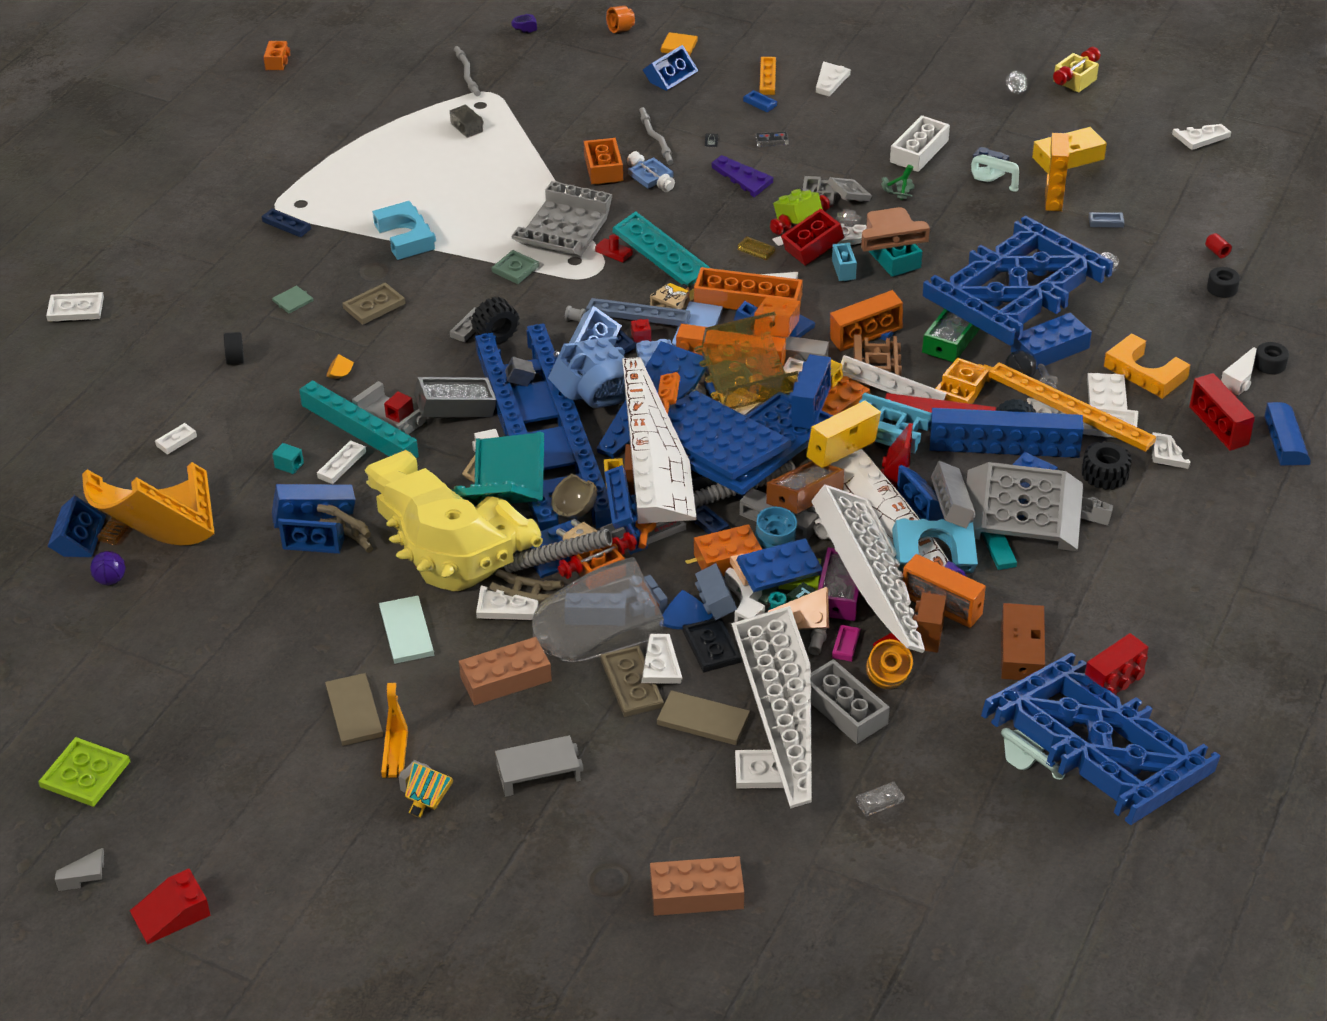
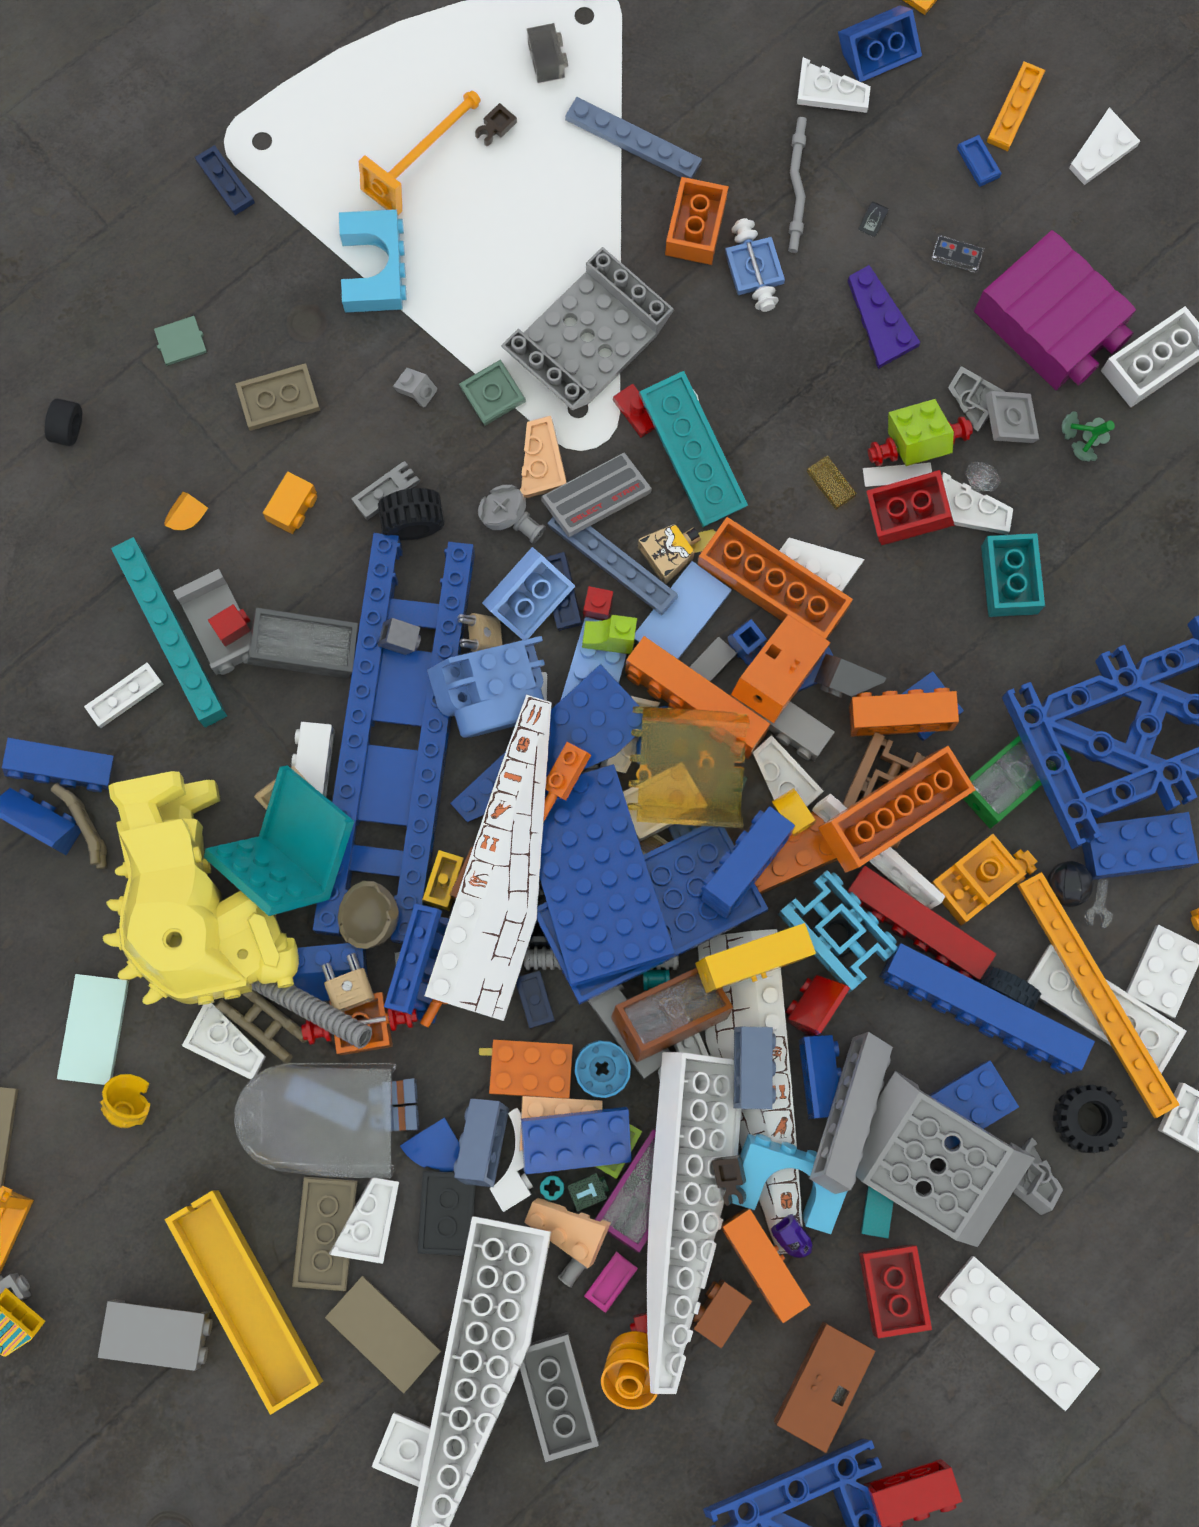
camera: 20 degrees right, 35 degrees up
teal brick [273,443,304,474] -> none
nougat brick [459,637,552,706] -> none
medium azure brick [832,243,857,281] -> none
nougat brick [861,207,930,252] -> none
none -> yellow helmet [100,1074,150,1128]
none -> yellow piece [165,1190,323,1415]
none -> light orange brick [263,471,317,534]
none -> light orange tile [358,91,481,215]
none -> light grey bracket [393,368,437,407]
none -> dark brown plate [475,103,517,146]
none -> light grey tile [478,485,526,530]
none -> light nougat wing [520,416,567,498]
none -> tile [541,453,652,538]
none -> sand blue plate [565,97,702,179]
none -> lime arch [582,615,637,654]
none -> dark brown plate [712,1155,746,1206]
none -> sand blue brick [733,1026,776,1109]
none -> white wing [797,57,871,113]
none -> dark grey slope [814,654,886,698]
none -> orange brick [818,746,976,873]
none -> red brick [859,1244,932,1338]
none -> white plate [938,1256,1100,1411]
none -> magenta brick [974,230,1136,390]

